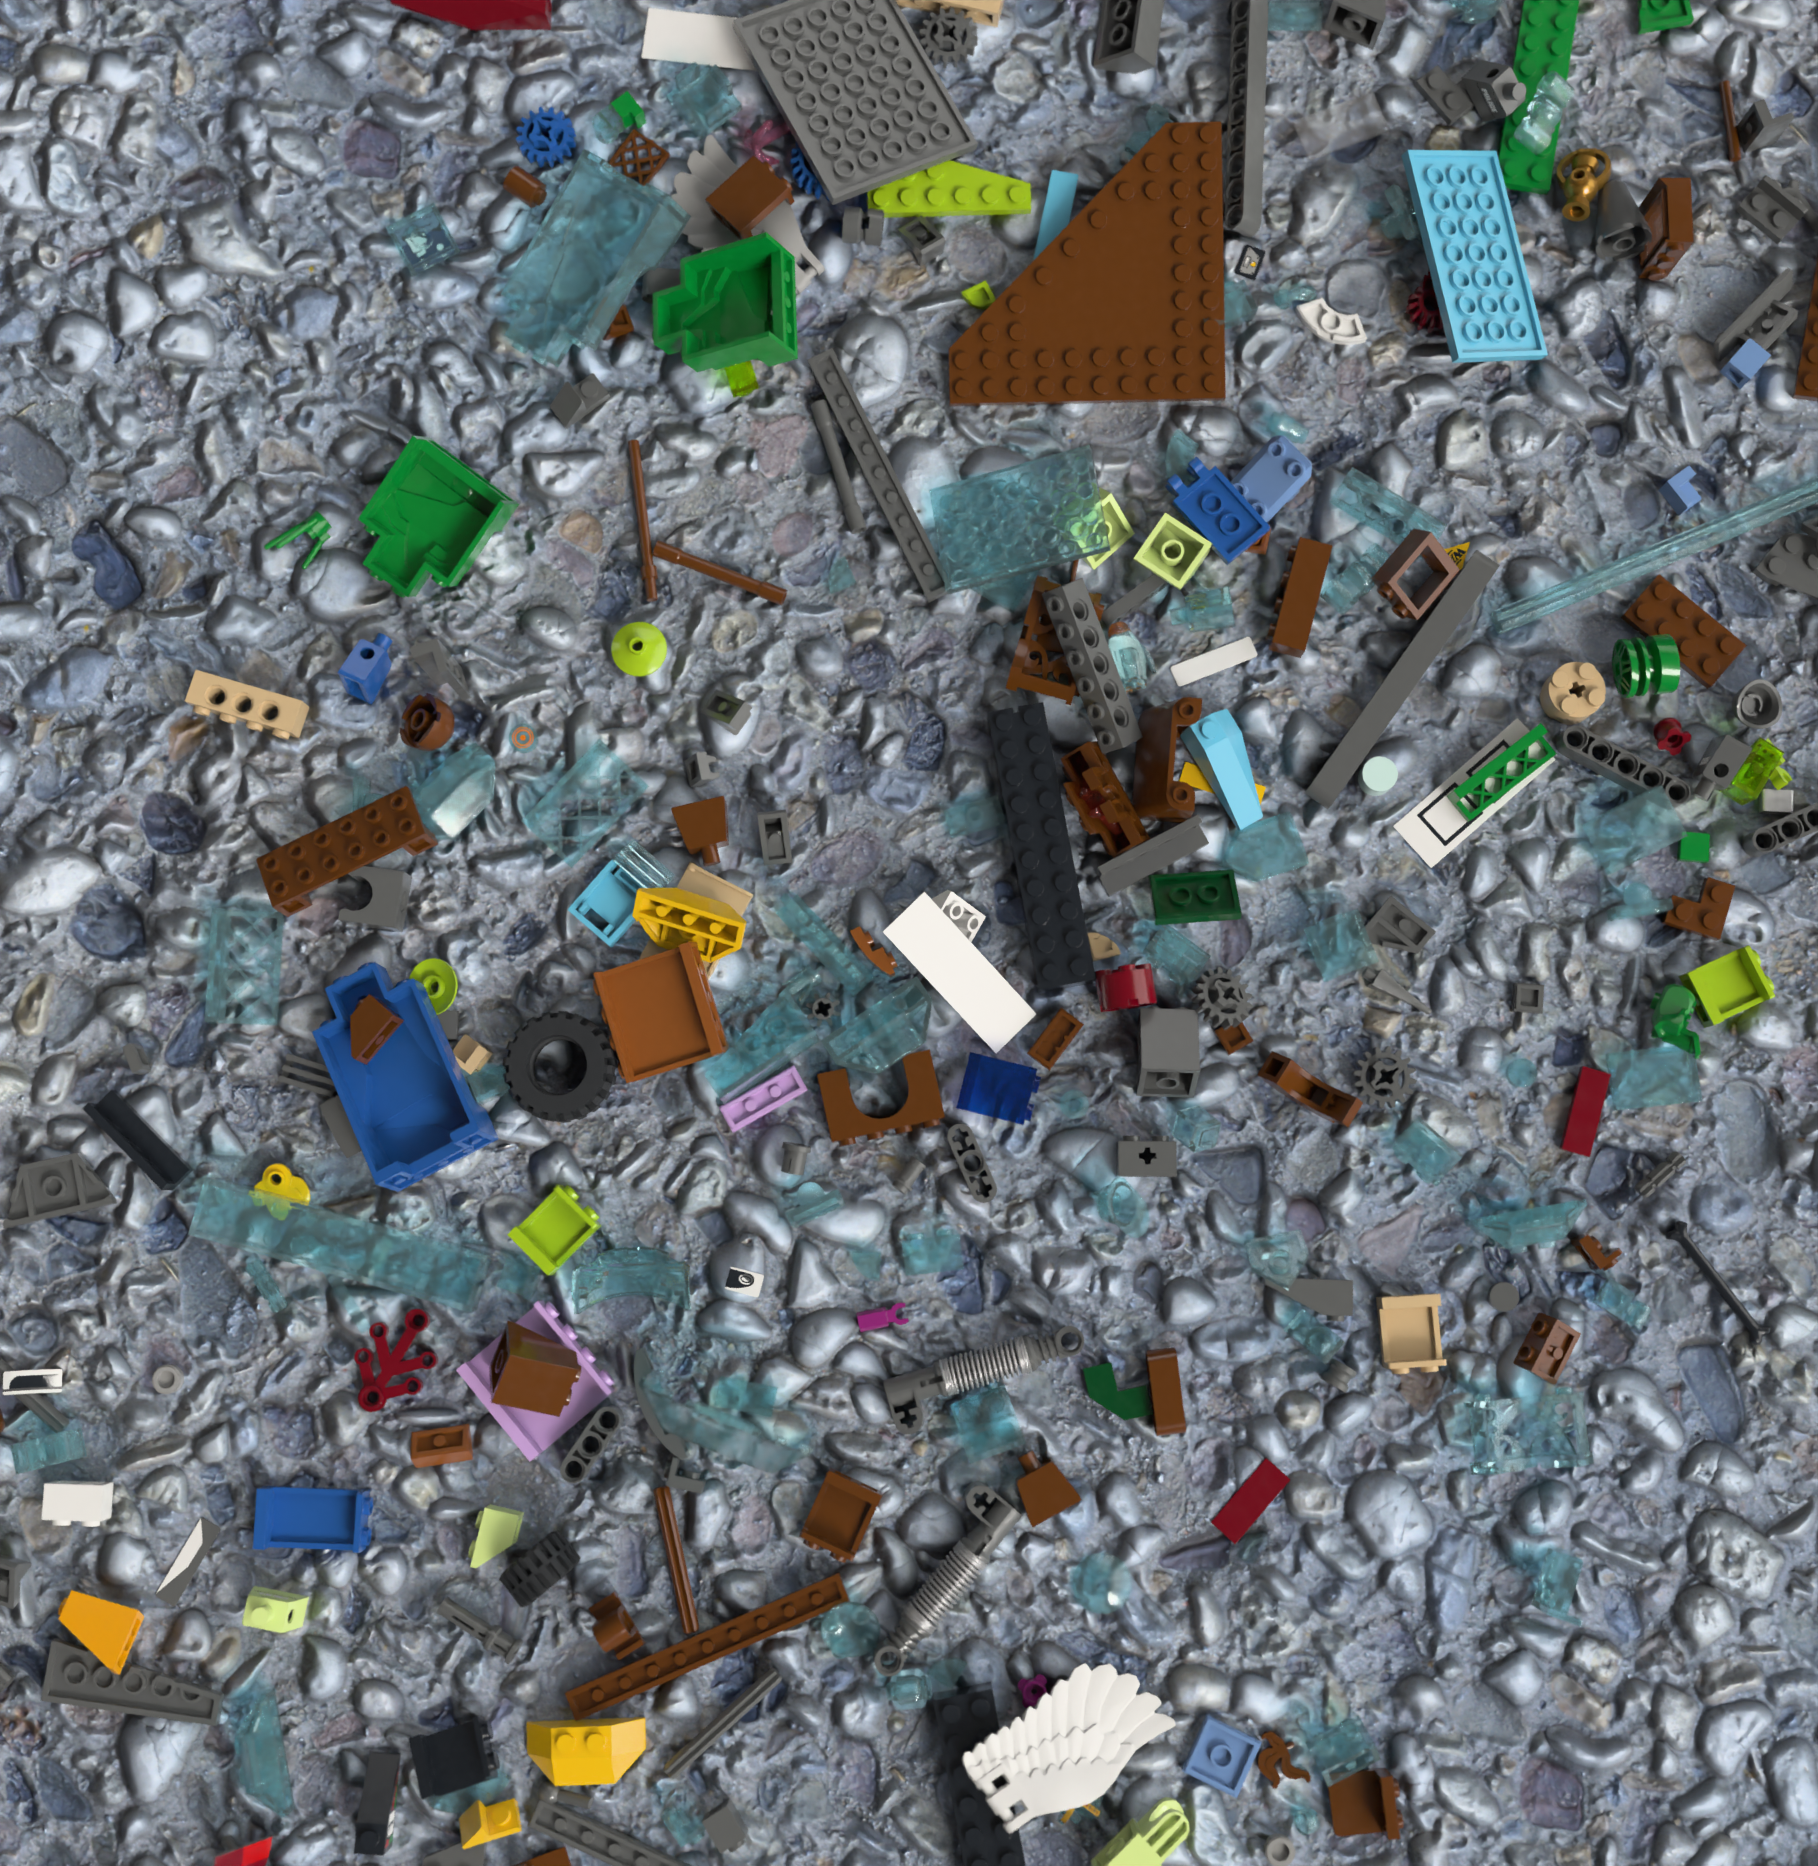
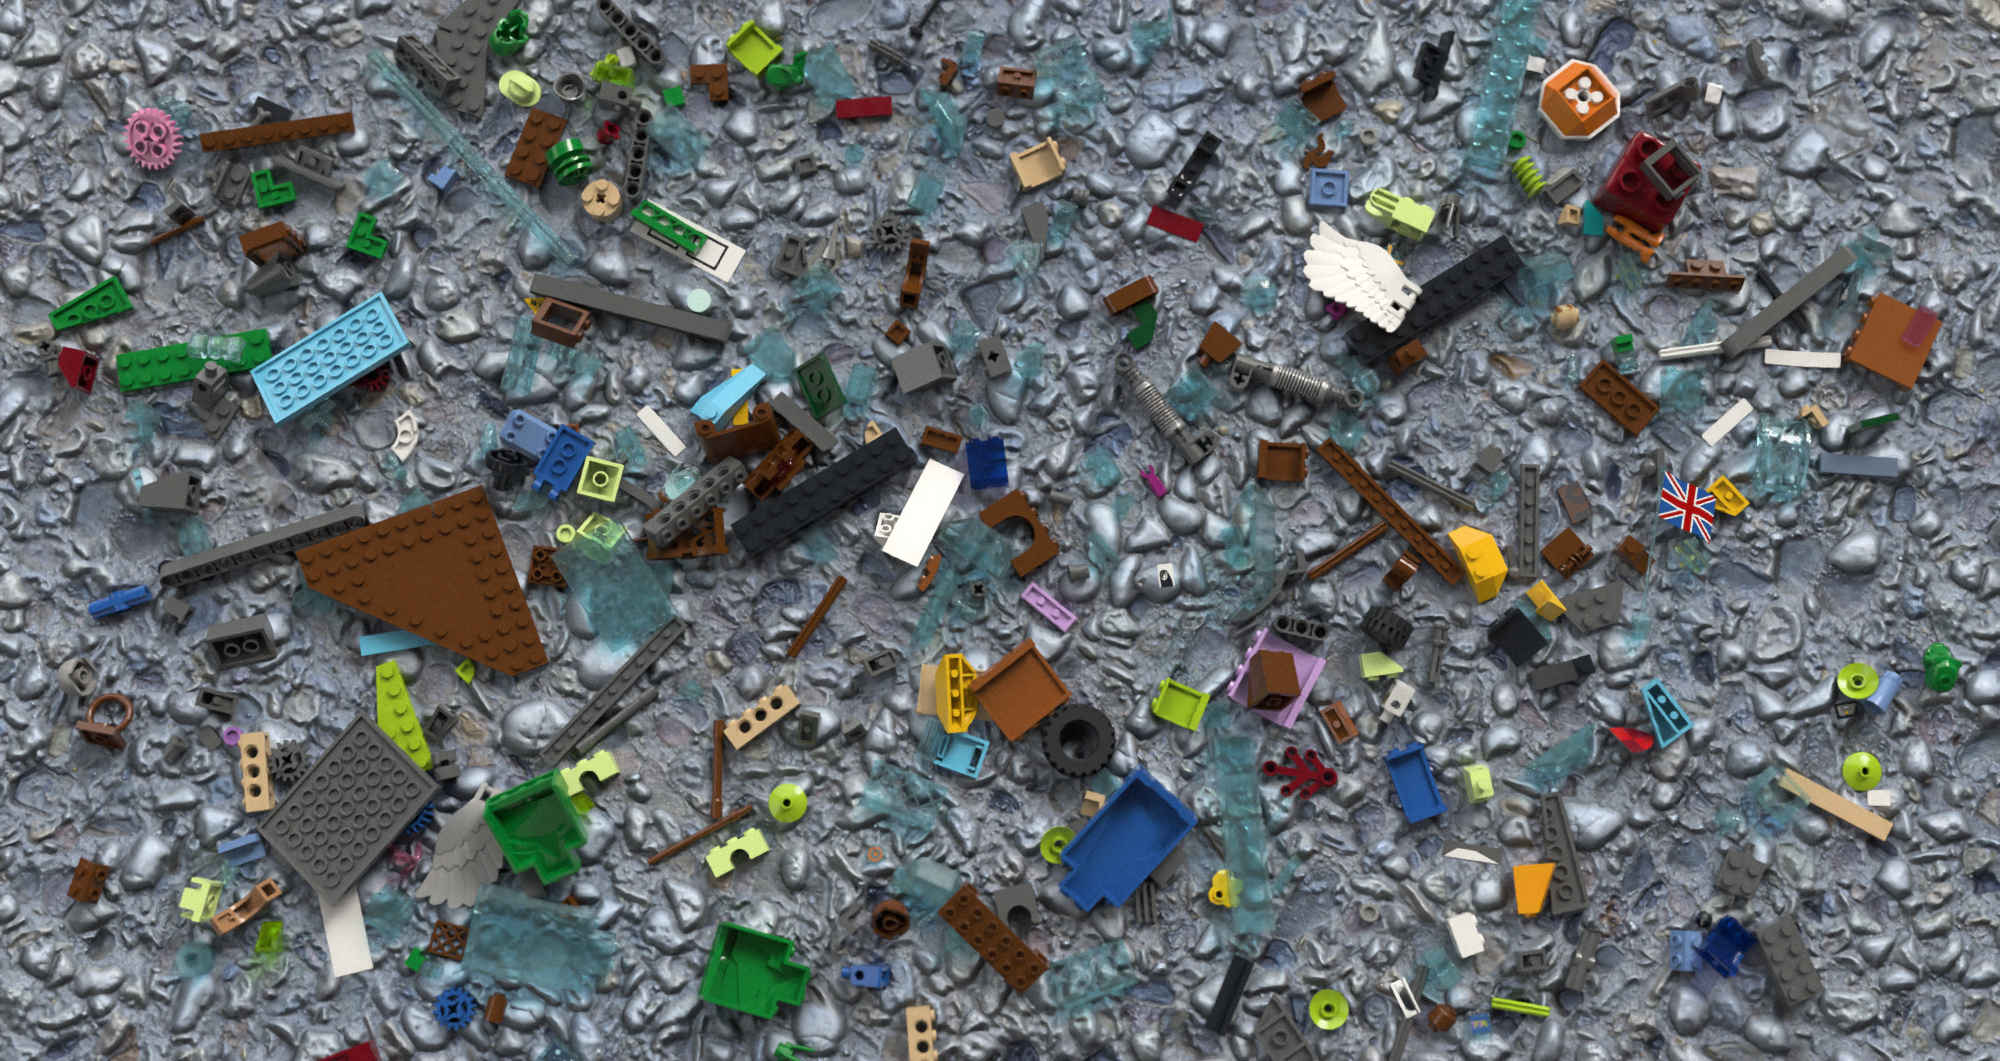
camera: 115 degrees left, 0 degrees up
reddish brown slope [350,994,404,1065] -> none
dark grey slope [550,373,611,429] -> none
clear light blue windscreen [571,1247,691,1314] -> none
reddish brown torso [671,796,729,866] -> none
reddish brown panel [705,155,795,240] -> none
clear light blue wedge [705,988,820,1105] -> none
dark grey beam [947,1124,997,1203] -> none
dark red brick [1095,963,1157,1012] -> none
dark grey gear [1191,967,1253,1030] -> none
black sticker [1235,245,1266,280] -> none
reddish brown brick [1266,537,1333,658] -> none
pearl gold piece [1556,148,1612,221] -> none
clear light blue tile [1607,882,1673,921] -> none
medium blue panel [1719,339,1771,389] -> none
none -> green plate [251,169,298,210]
none -> green plate [346,212,389,260]
none -> clear light blue plate [364,158,403,194]
none -> black piece [484,448,530,492]
none -> yellowish green piece [499,70,541,107]
none -> reddish brown tile [528,545,572,588]
none -> yellowish green tile [556,524,576,544]
none -> yellowish green arch [560,750,621,798]
none -> yellowish green arch [706,827,770,878]
none -> tan brick [723,684,801,750]
none -> reddish brown axle [787,575,847,658]
none -> black slope [1166,131,1223,202]
none -> lime dish [1309,989,1349,1030]
none -> white torso [1379,678,1416,724]
none -> reddish brown torso [1386,339,1428,377]

